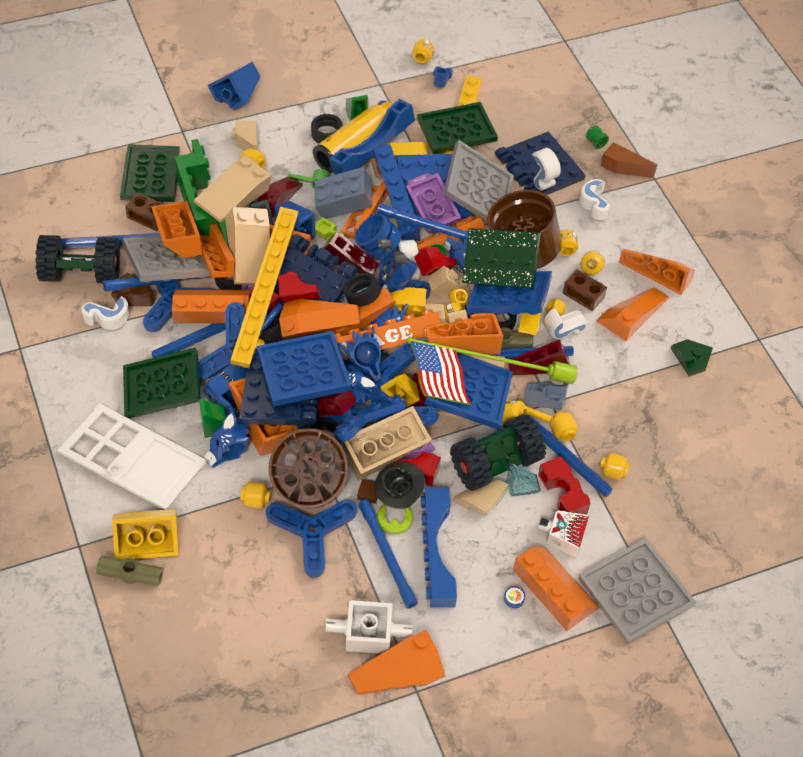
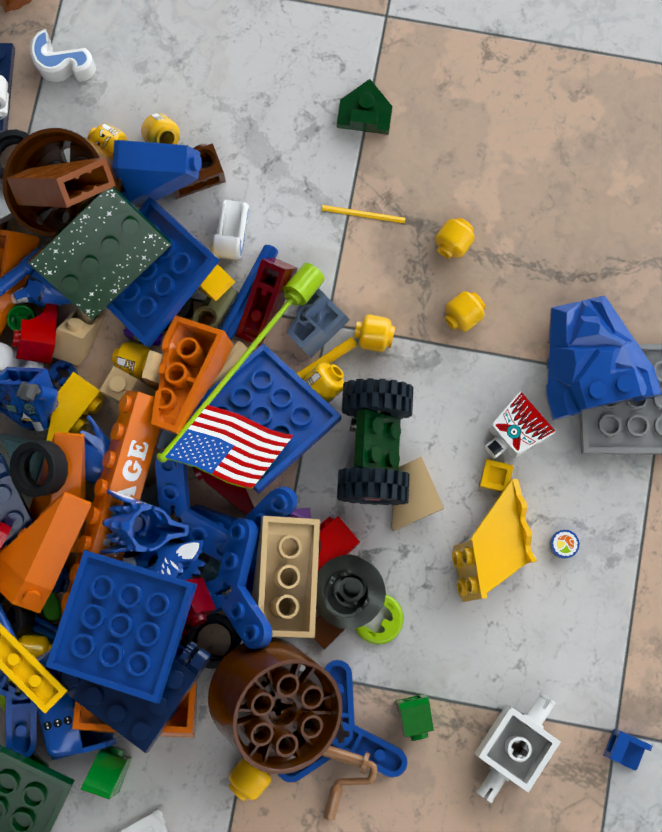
camera: 55 degrees left, 25 degrees up
blue piece [204,411,250,468] -> none
orange wedge [348,630,445,694] -> none
blue piece [358,499,418,609] -> none
yellow slope [381,373,420,407] -> none
blue arch [420,488,457,608] -> none
yellow piece [449,288,469,307] -> none
clear light blue slope [506,463,541,497] -> none
orange slope [513,547,599,631] -> none
blue axle [529,415,613,497] -> none
red arch [538,456,591,515] -> none
yellow piece [546,299,566,316] -> none
orange wedge [597,287,669,341] -> none
orange wedge [619,249,695,295] -> none
none -> dark orange slope [7,157,116,208]
none -> blue slope [112,140,202,208]
none -> yellow piece [322,205,405,224]
none -> medium nougat piece [322,746,378,821]
none -> green slope [396,694,434,741]
none -> yellow head [435,218,475,259]
none -> yellow piece [452,478,537,602]
none -> yellow tile [479,459,514,493]
none -> blue wedge [545,295,662,420]
none -> blue panel [603,729,653,770]

